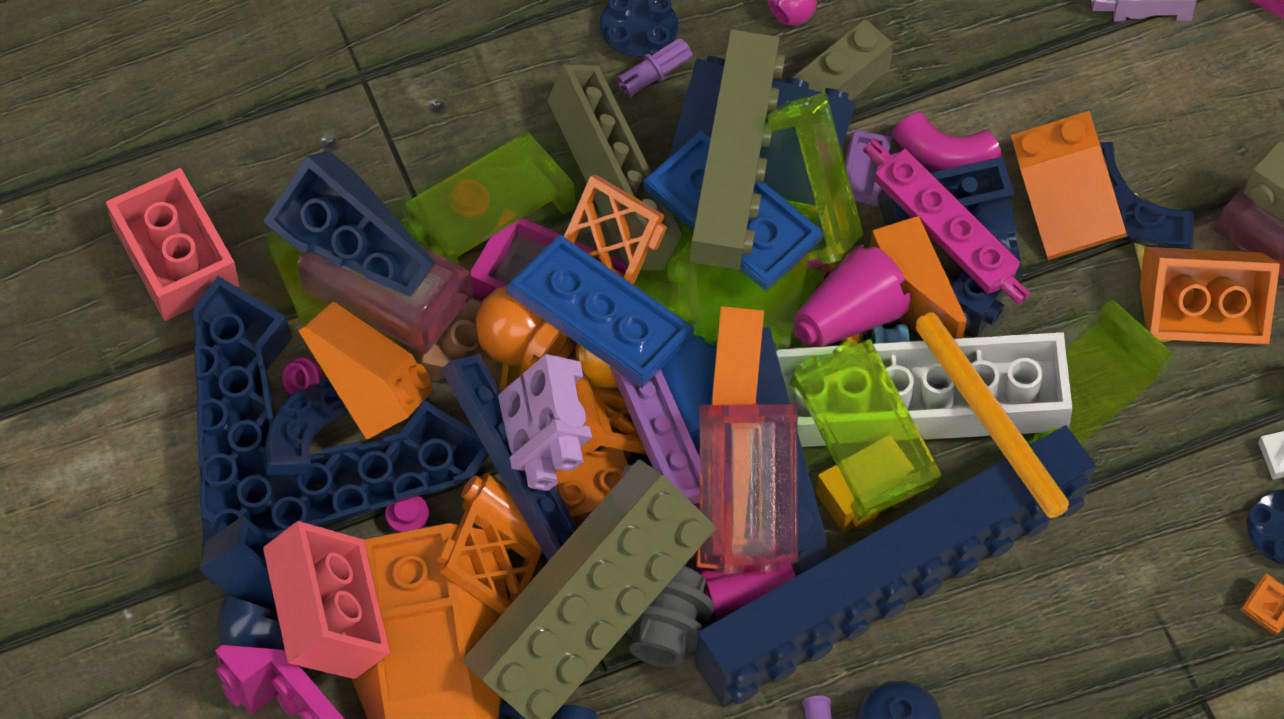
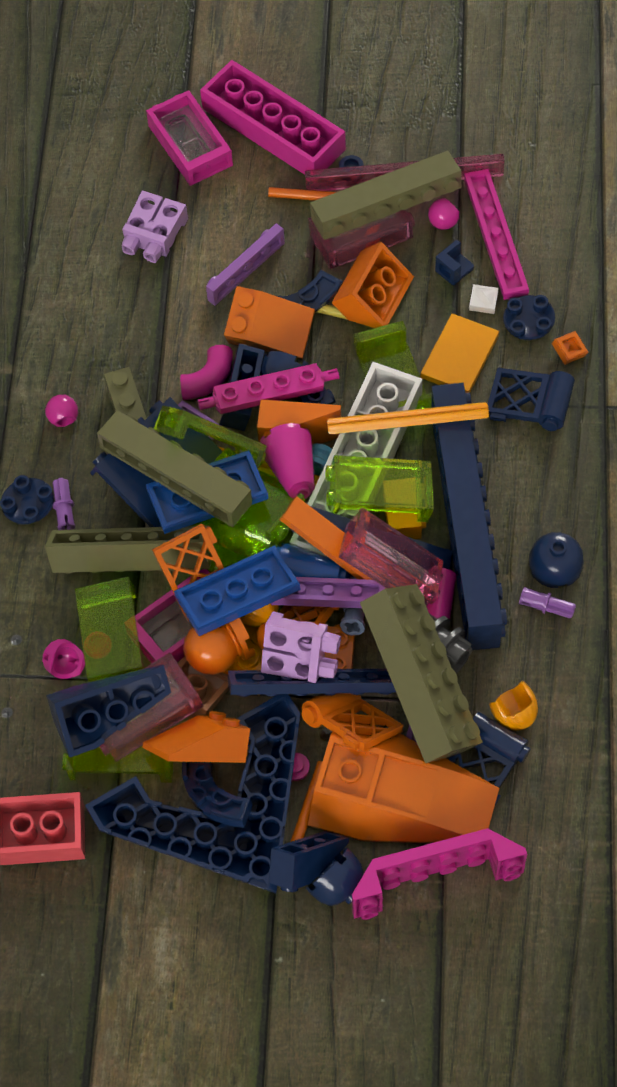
camera: 60 degrees left, 0 degrees up
coral brick [263,521,390,679] -> none
dark pink plate [282,357,323,395] -> none
none -> dark pink piece [42,639,85,679]
none -> medium lavender plate [206,223,285,306]
none -> light orange tile [420,313,499,393]
none -> dark blue piece [488,368,575,431]

